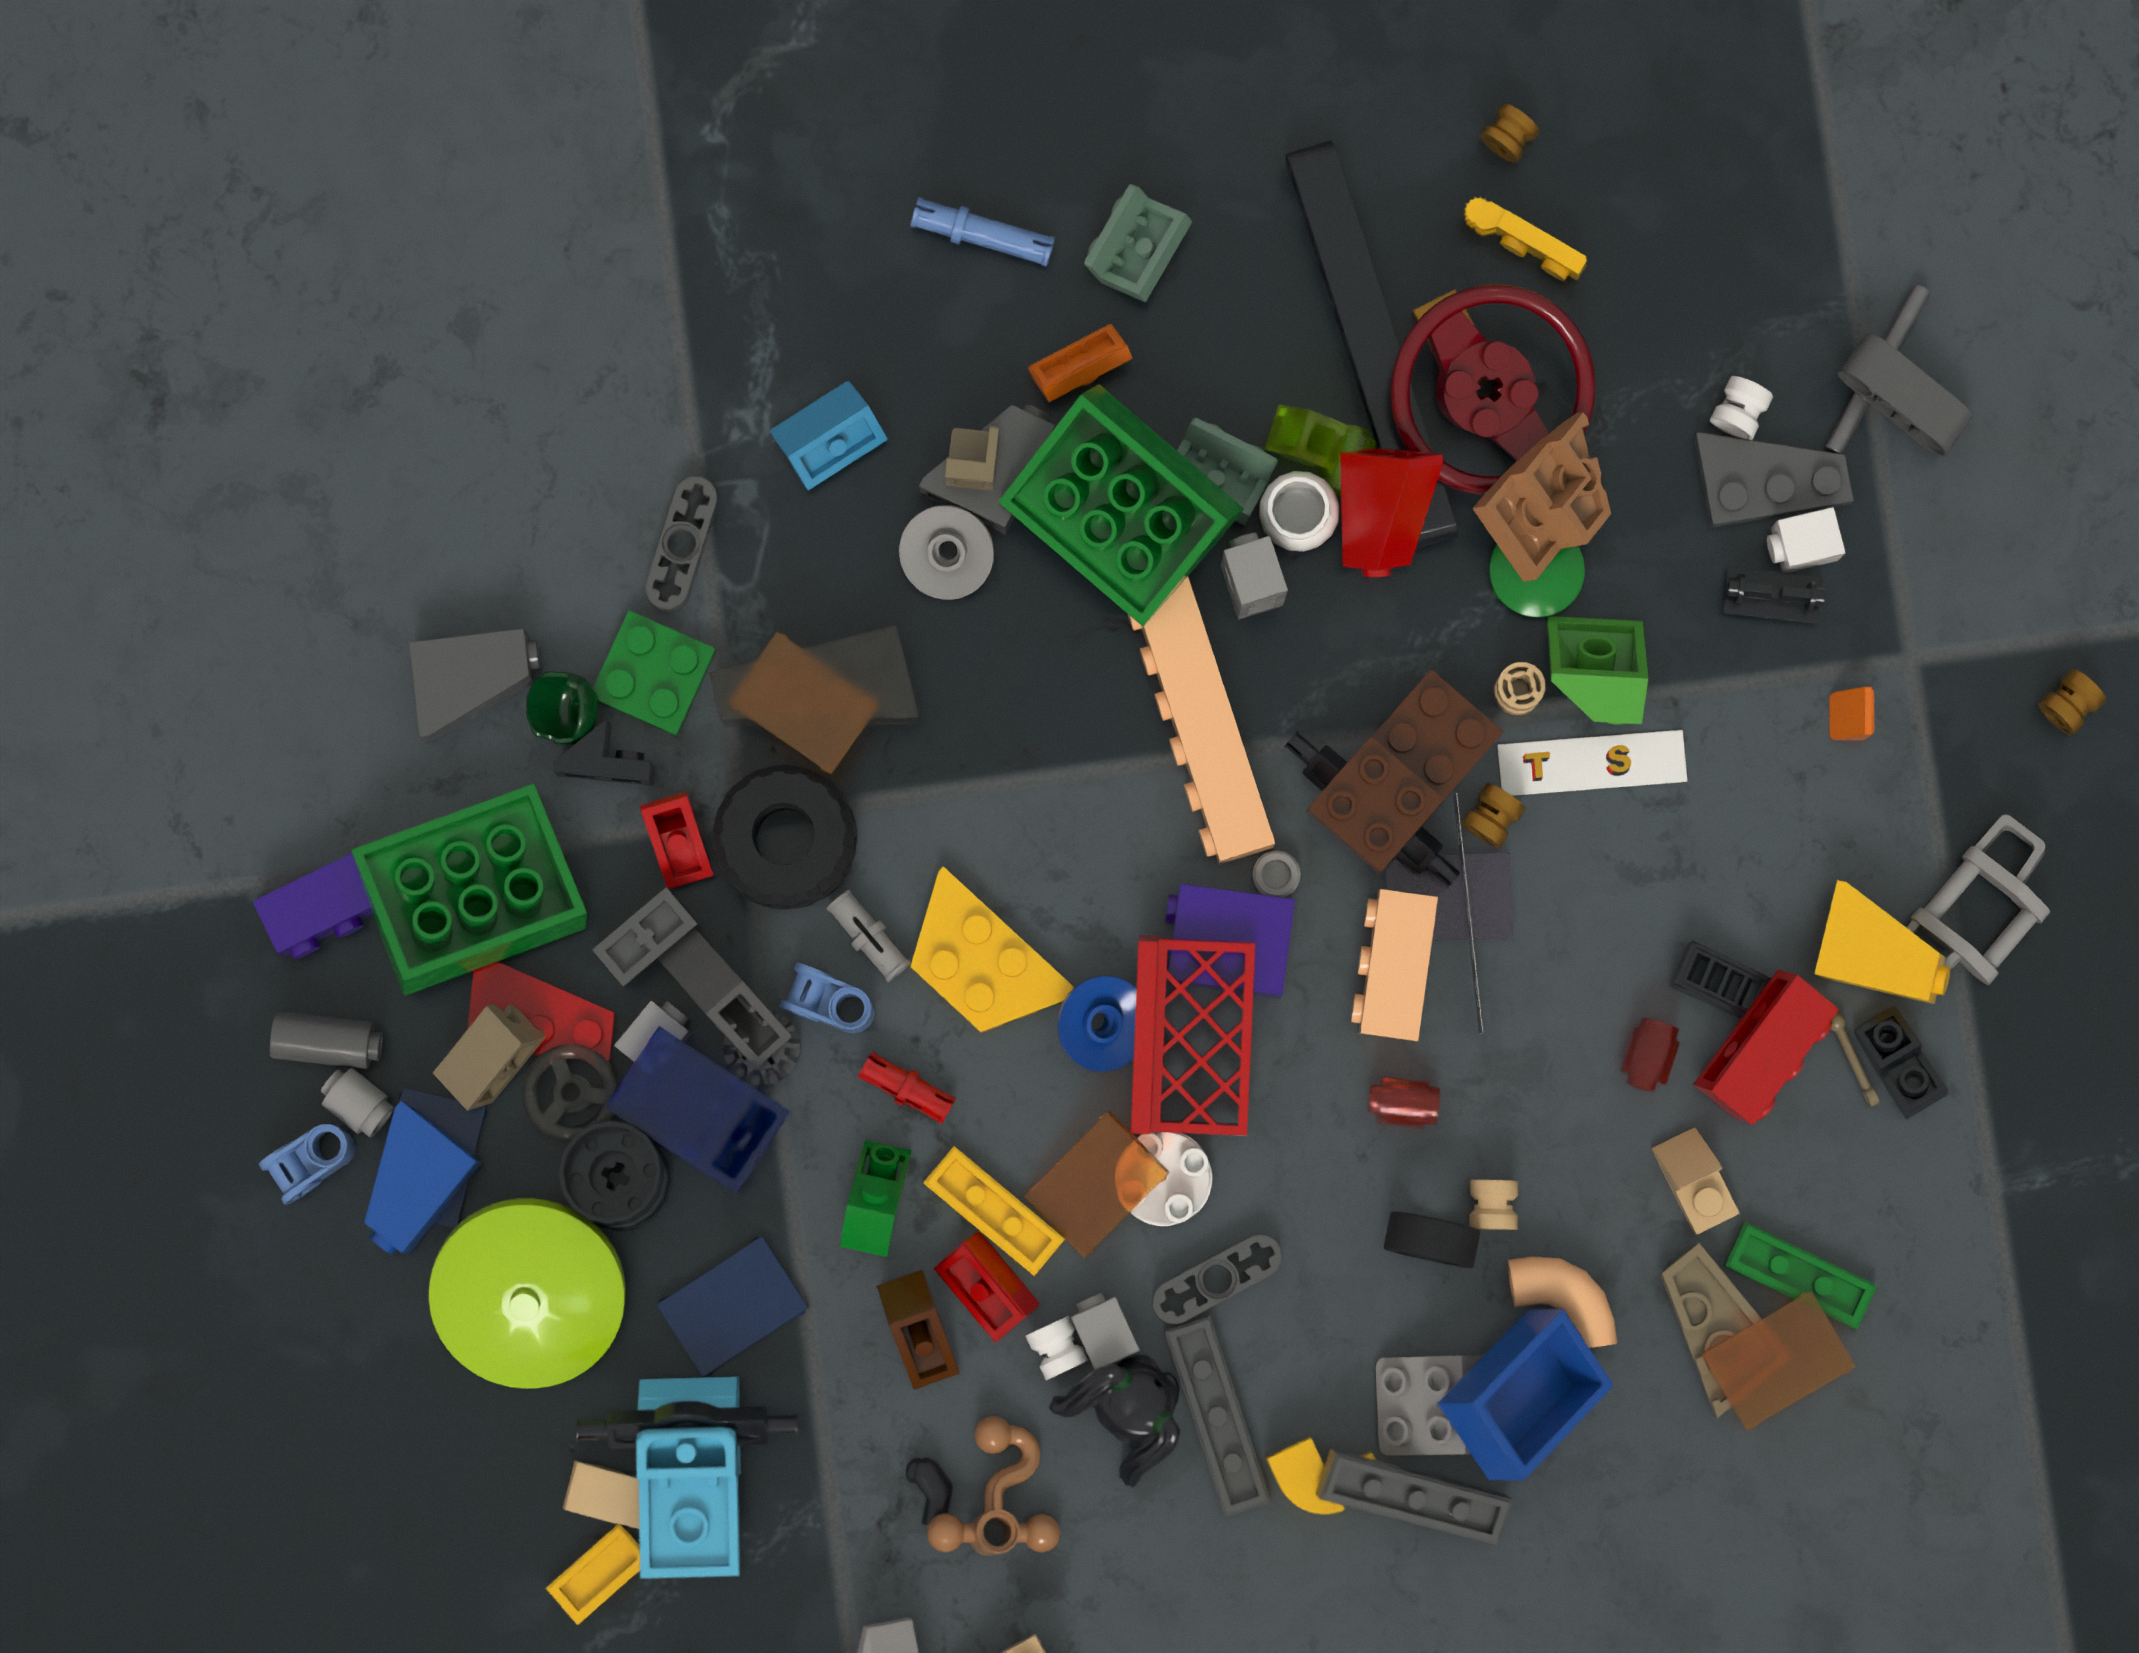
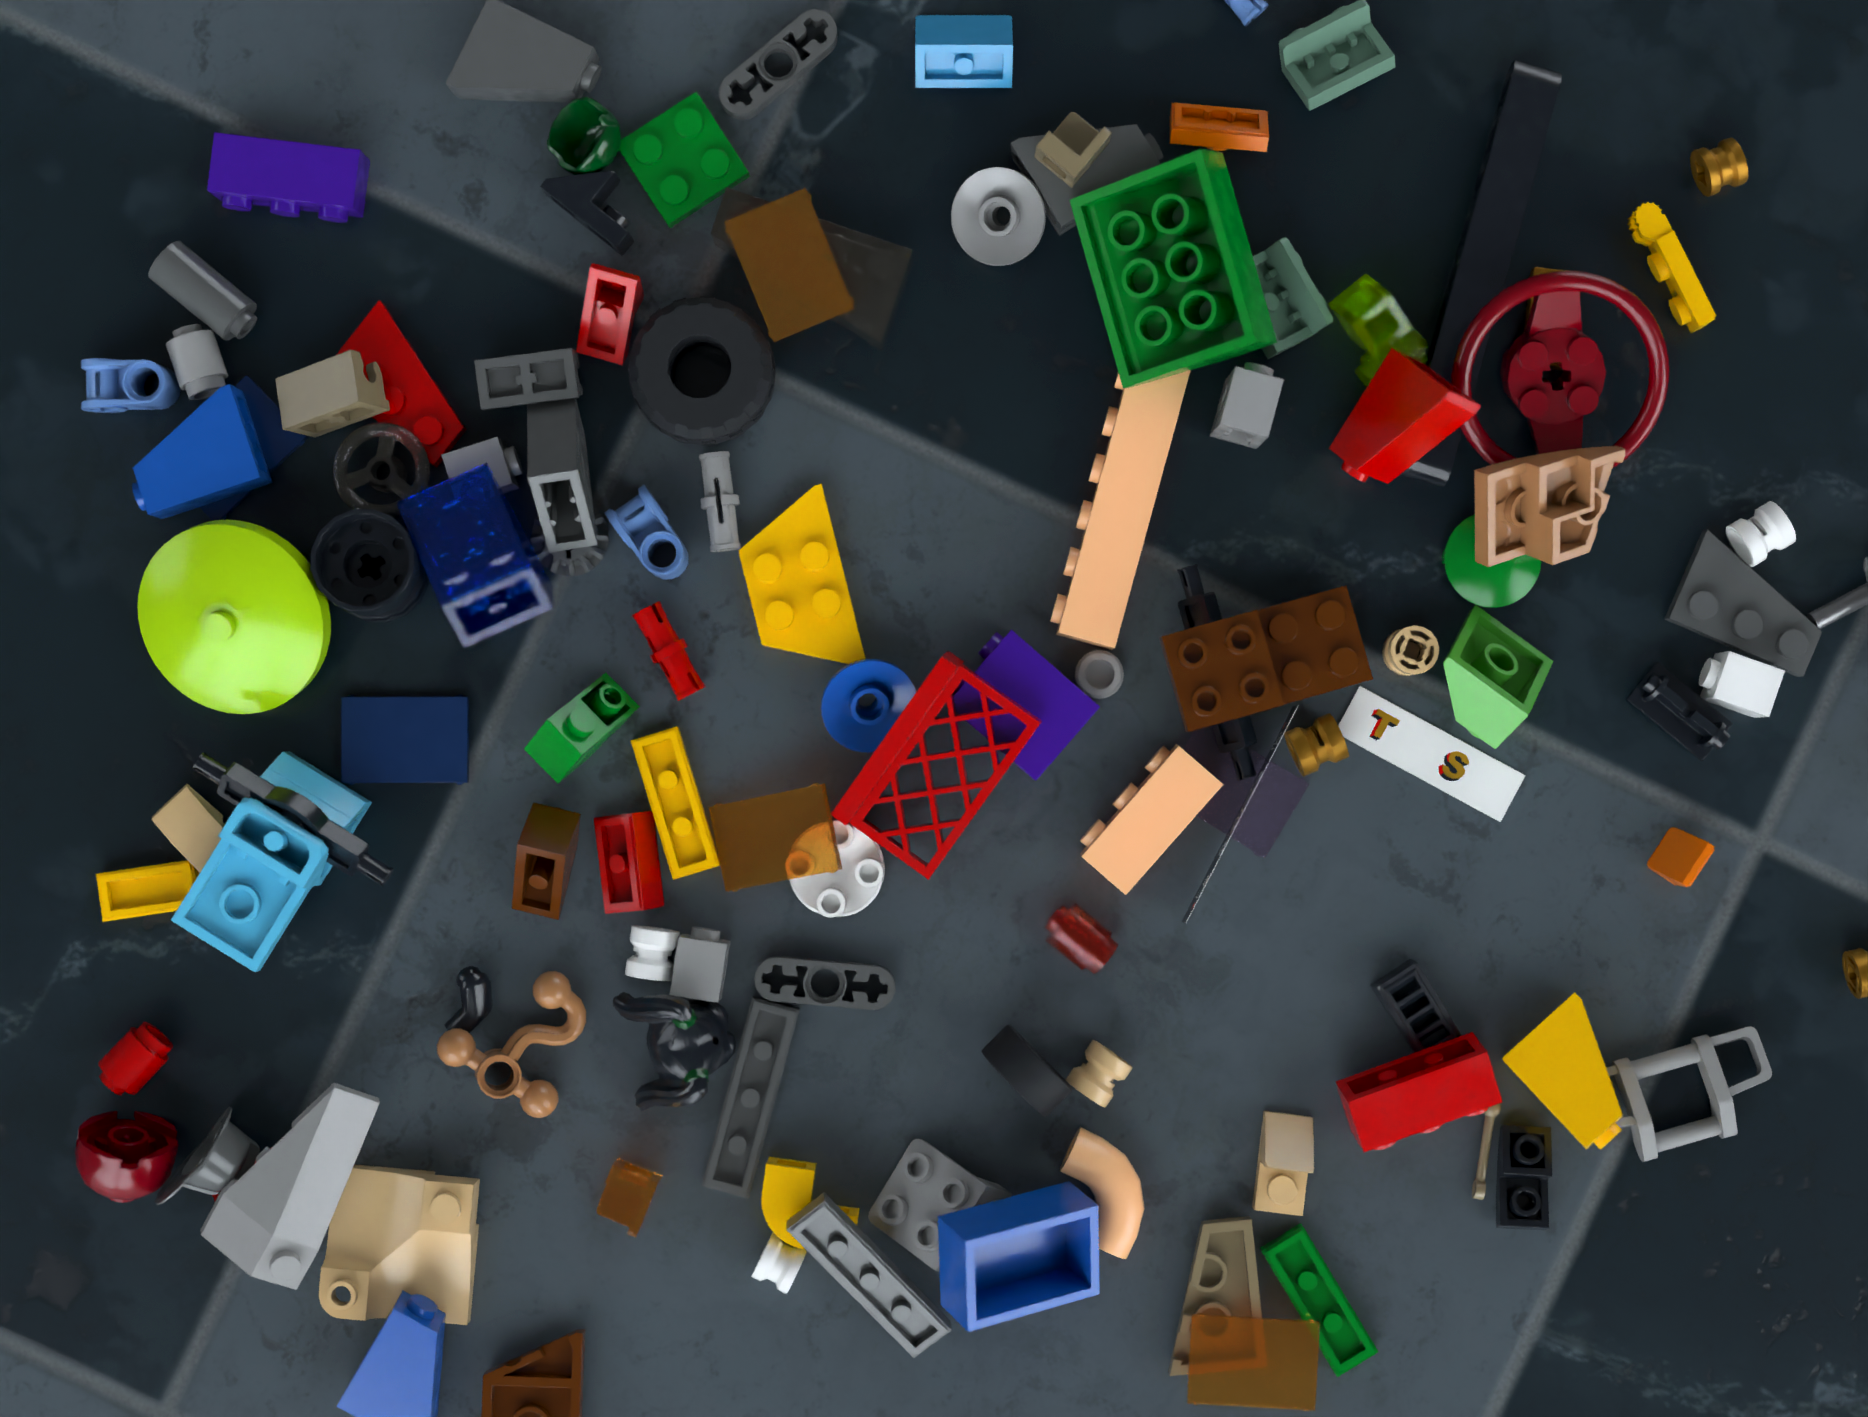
camera: 30 degrees right, 5 degrees up
green slope [351,783,587,996] -> none
white piece [1259,471,1340,551] -> none
clear red brick [1620,1018,1680,1092] -> none
none -> clear orange panel [596,1158,663,1238]
none -> white wheel [751,1232,807,1294]

